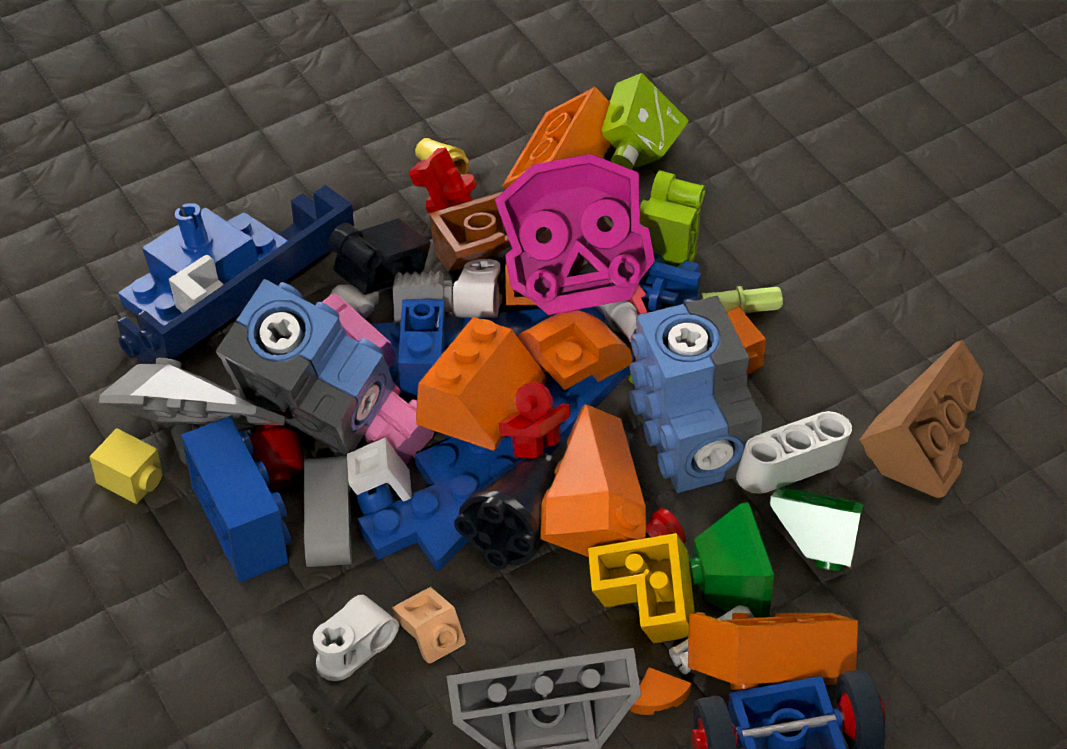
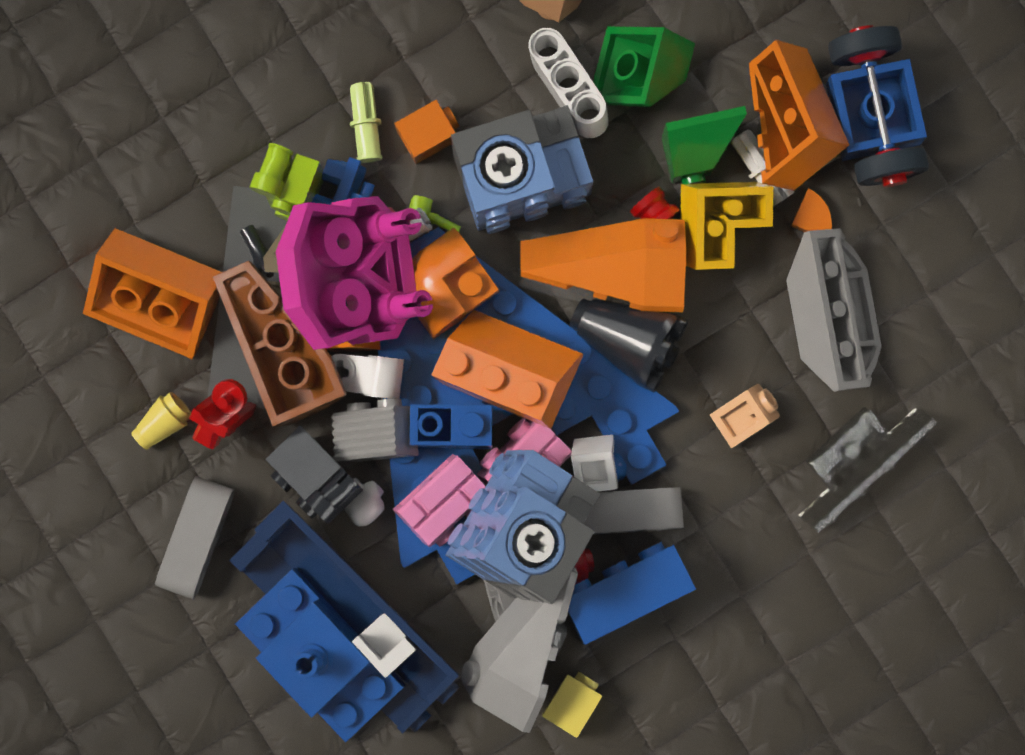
camera: 90 degrees left, 35 degrees up
white piece [313,594,399,681] -> none
red hips [499,382,570,458] -> none
lime torso [601,73,689,170] -> none
none -> light grey beam [155,476,235,600]

